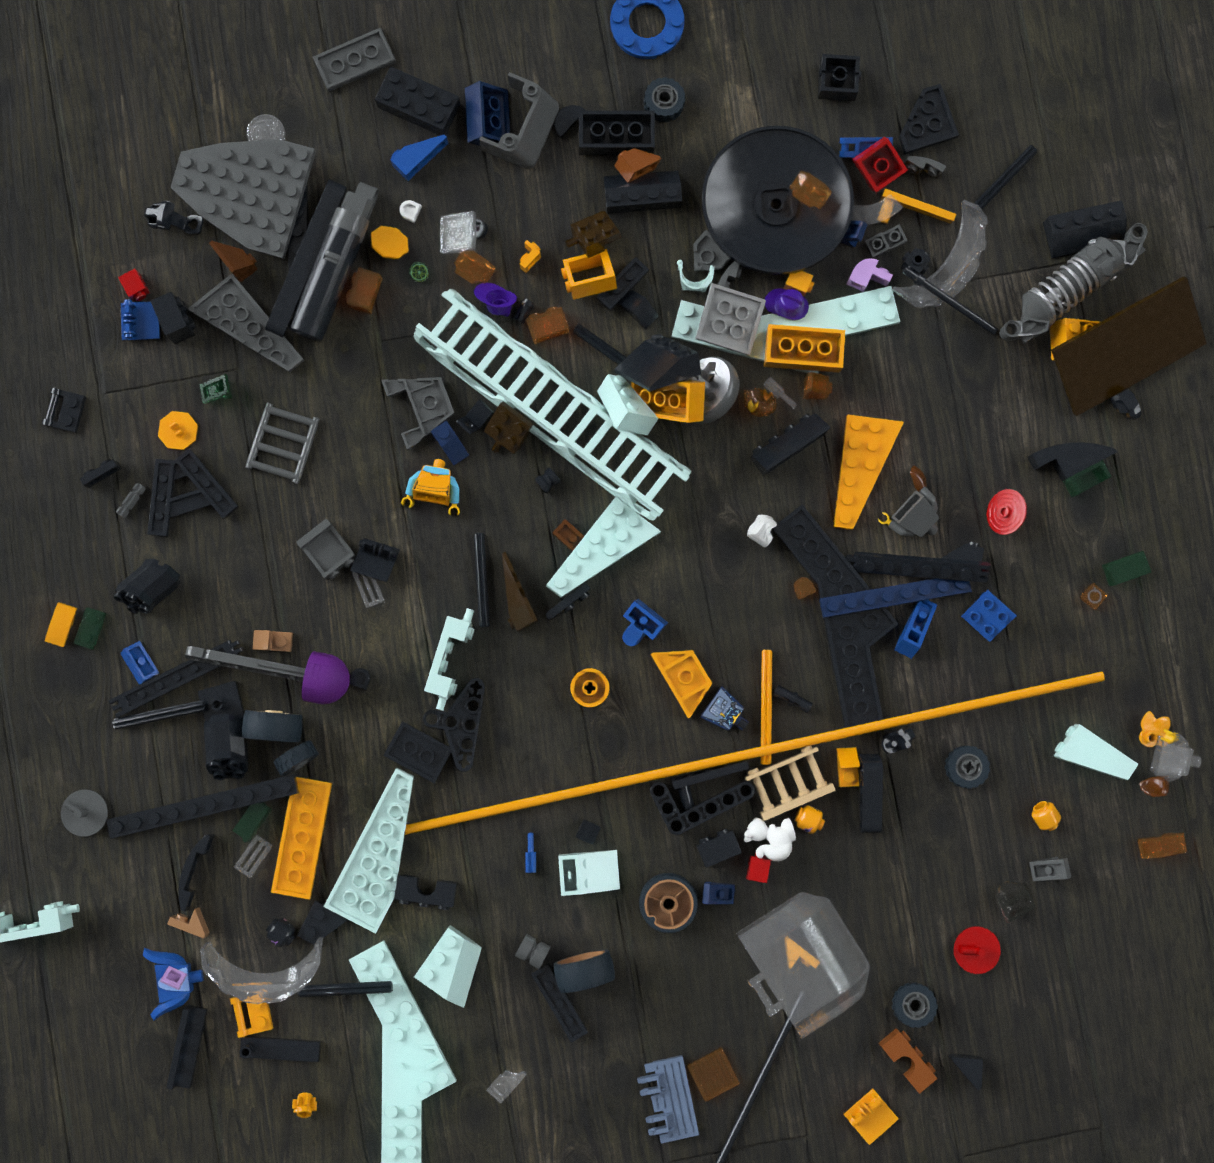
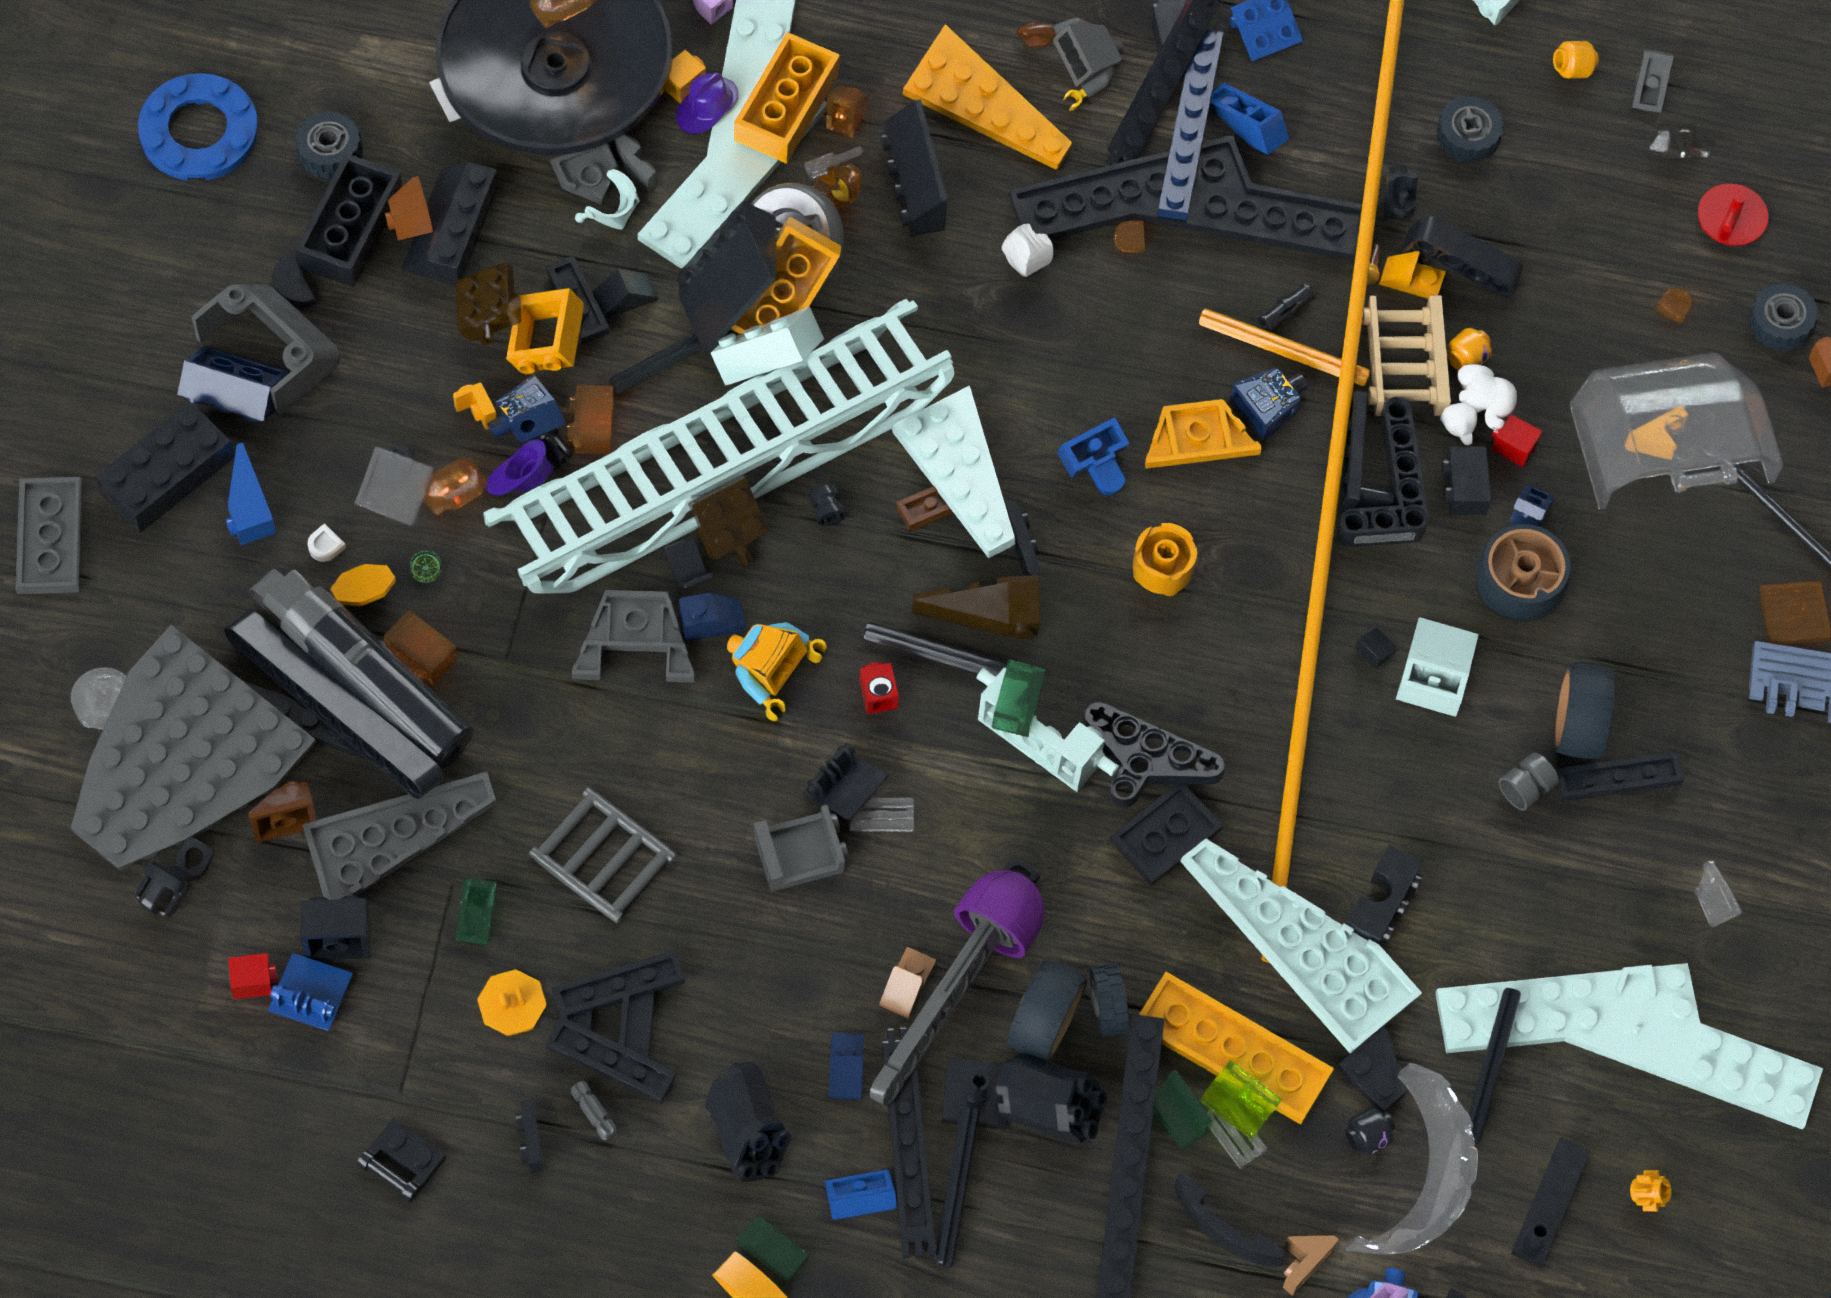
camera: 70 degrees left, 20 degrees down
light orange plate [230,990,273,1038] -> none
light aqua wedge [414,925,482,1008] -> none
blue axle [525,832,536,873] -> none
light grey plate [695,283,766,356] -> none
none -> dark blue torso [487,375,566,442]
none -> dark blue slope [829,1033,864,1100]
none -> red brick [859,662,899,715]
none -> clear green panel [992,660,1045,737]
none -> clear neon green panel [1200,1060,1282,1140]
none -> piece [1367,244,1381,285]
none -> clear orange tile [1655,288,1692,324]

